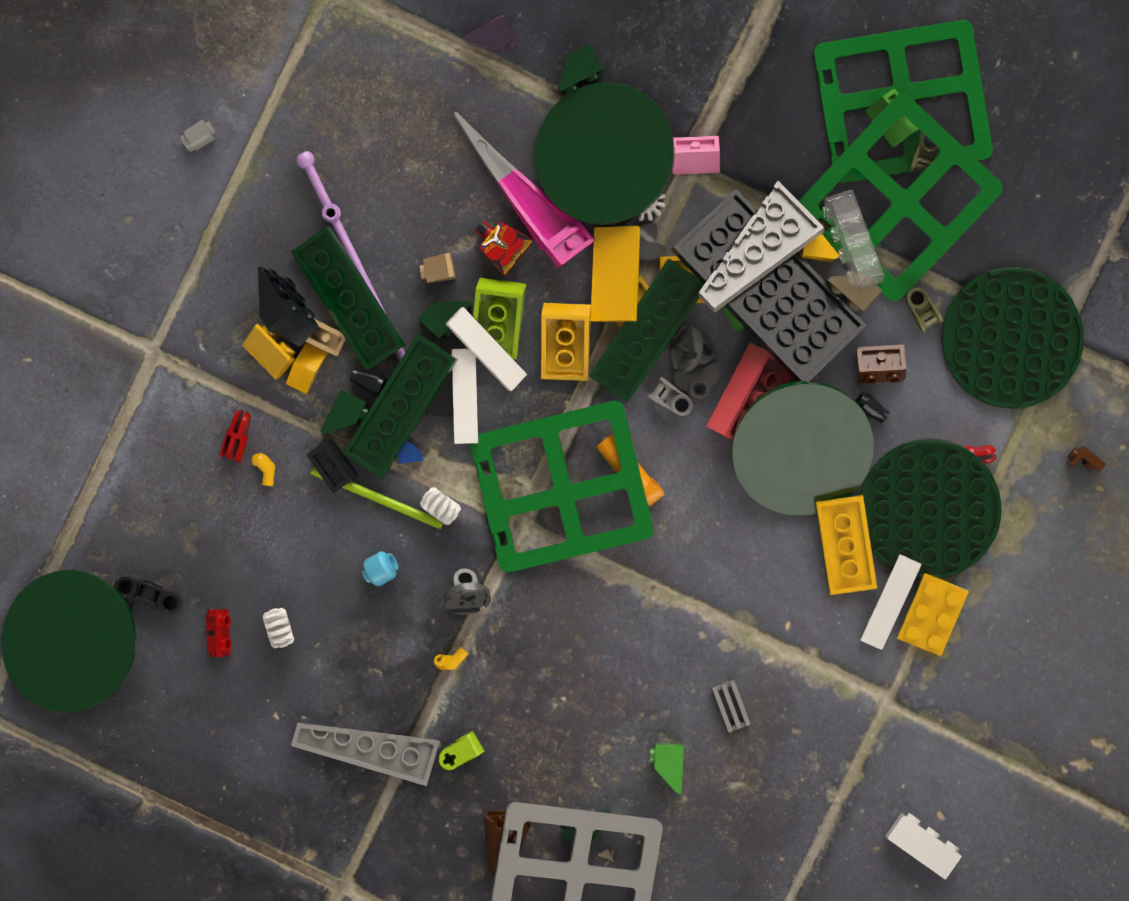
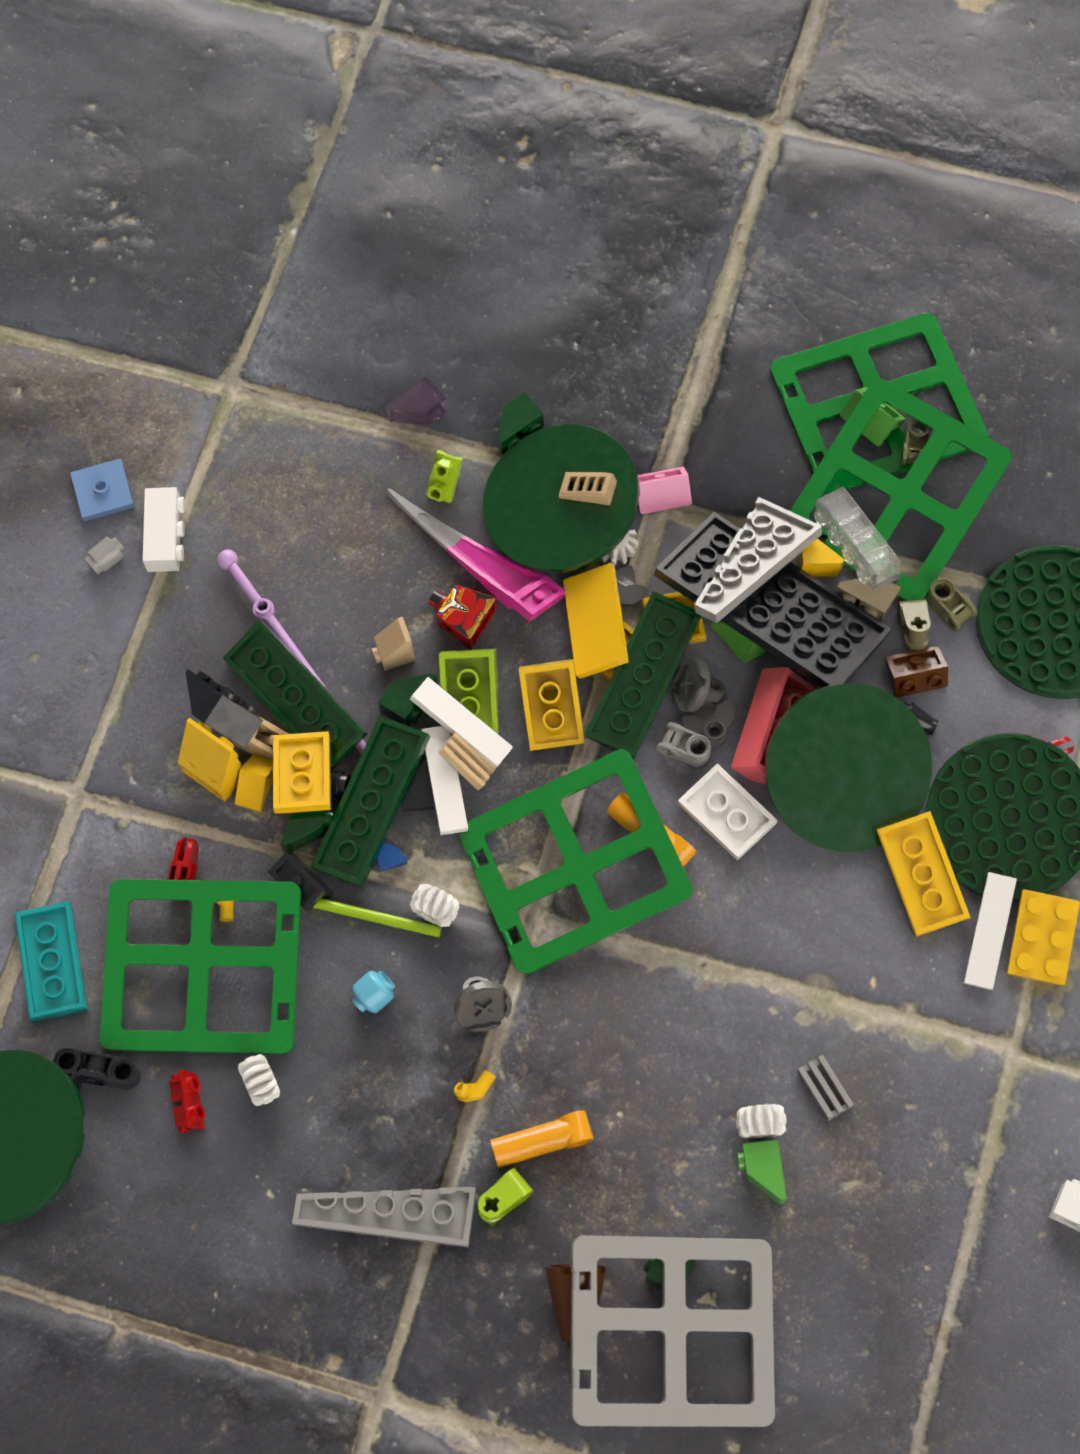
camera: 10 degrees left, 20 degrees down
none -> teal tile [14,901,88,1022]
none -> medium blue plate [70,458,135,522]
none -> green window [100,879,301,1054]
none -> white brick [143,487,185,572]
none -> yellow plate [273,731,331,814]
none -> lime hips [426,450,463,503]
none -> tan tile [438,732,495,790]
none -> light orange piece [490,1111,594,1168]
none -> tan slope [559,472,617,506]
none -> white plate [678,763,777,861]
none -> white gear [736,1104,787,1139]
none -> olive piece [897,599,931,650]

